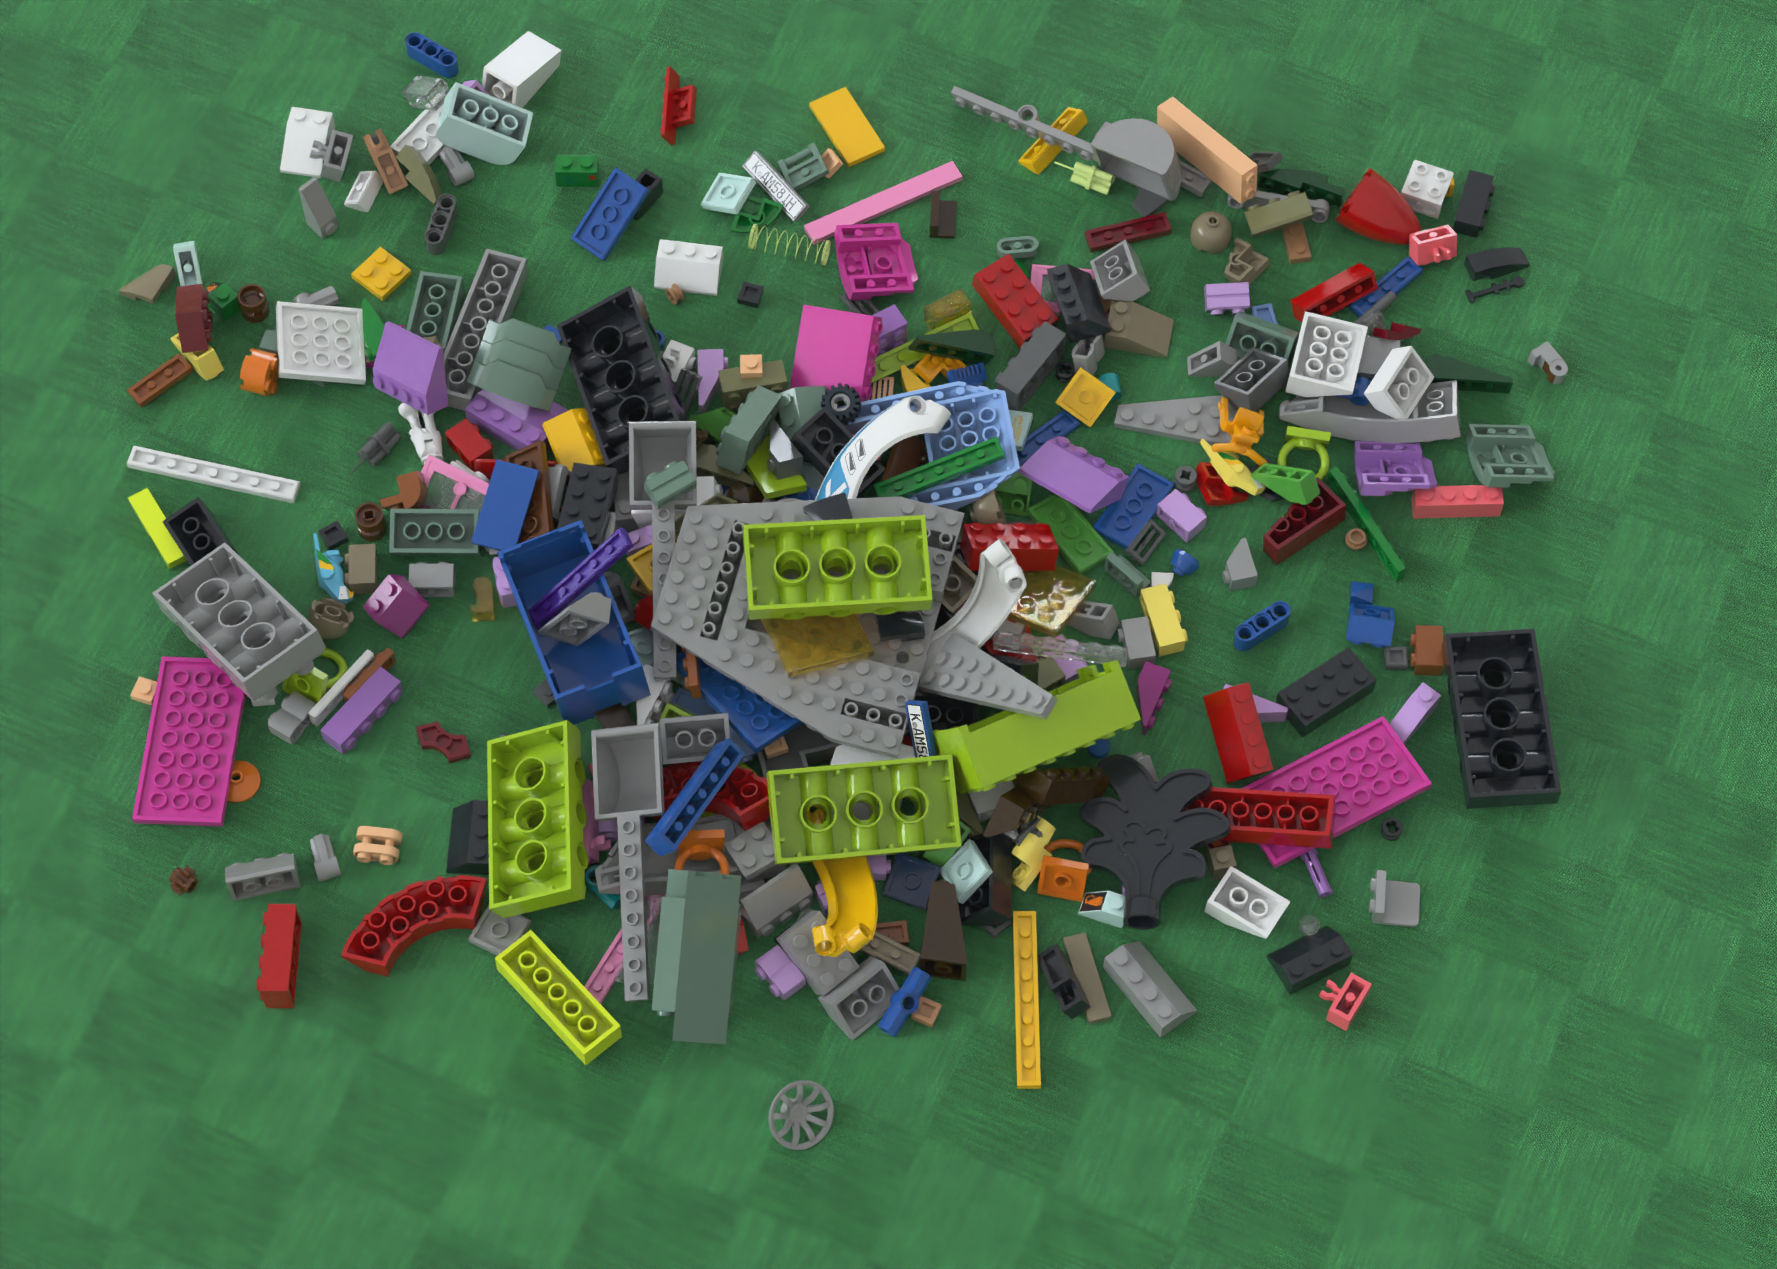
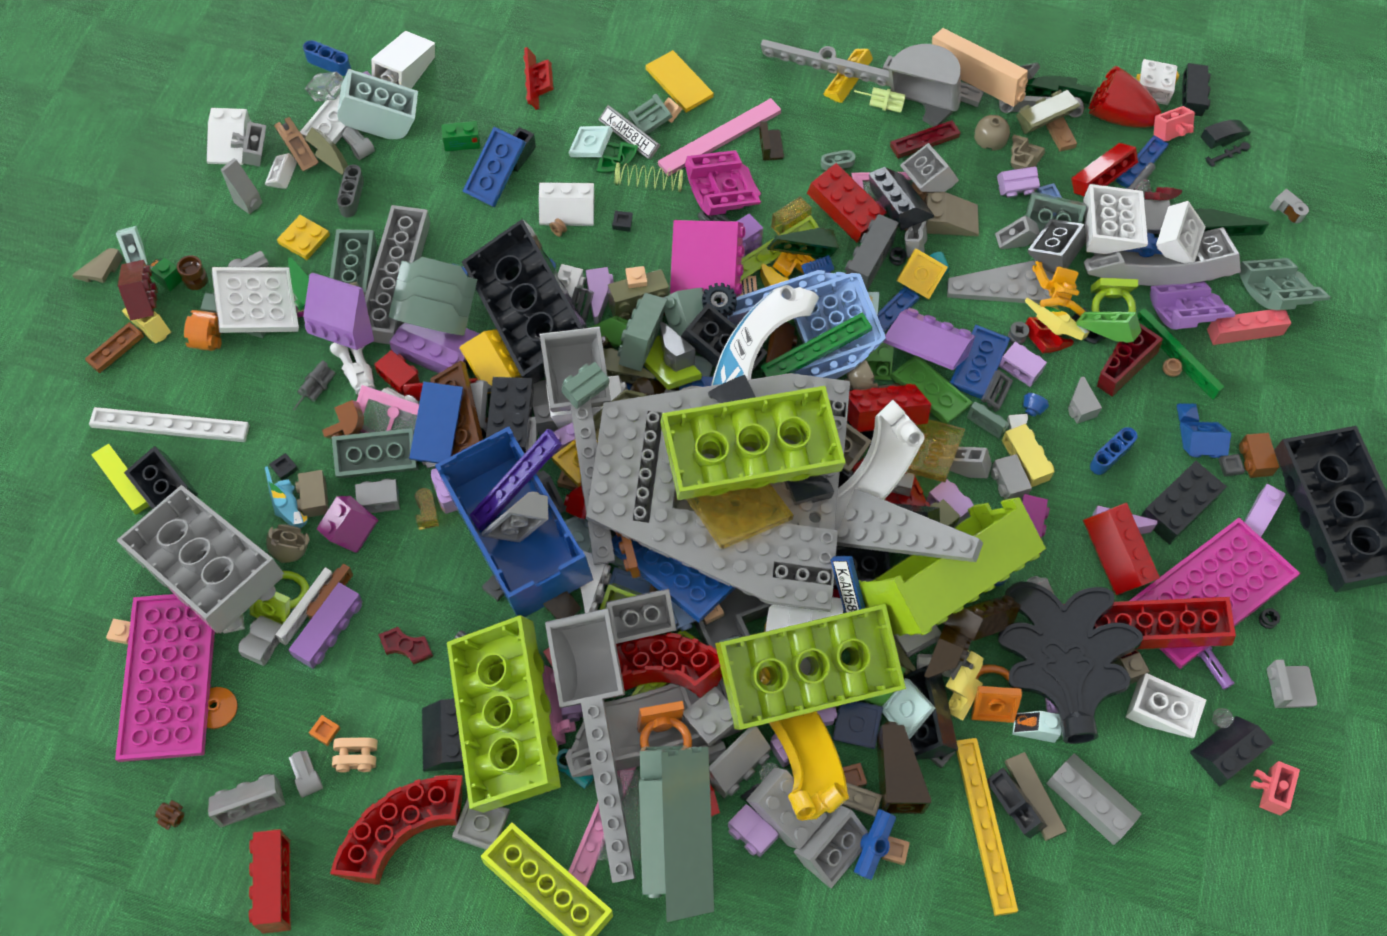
camera: 10 degrees left, 0 degrees up
reddish brown wheel [355,502,387,542] -> none
blue brick [645,738,745,857] -> none
clear plate [992,631,1127,667] -> none
none -> orange plate [309,715,341,746]

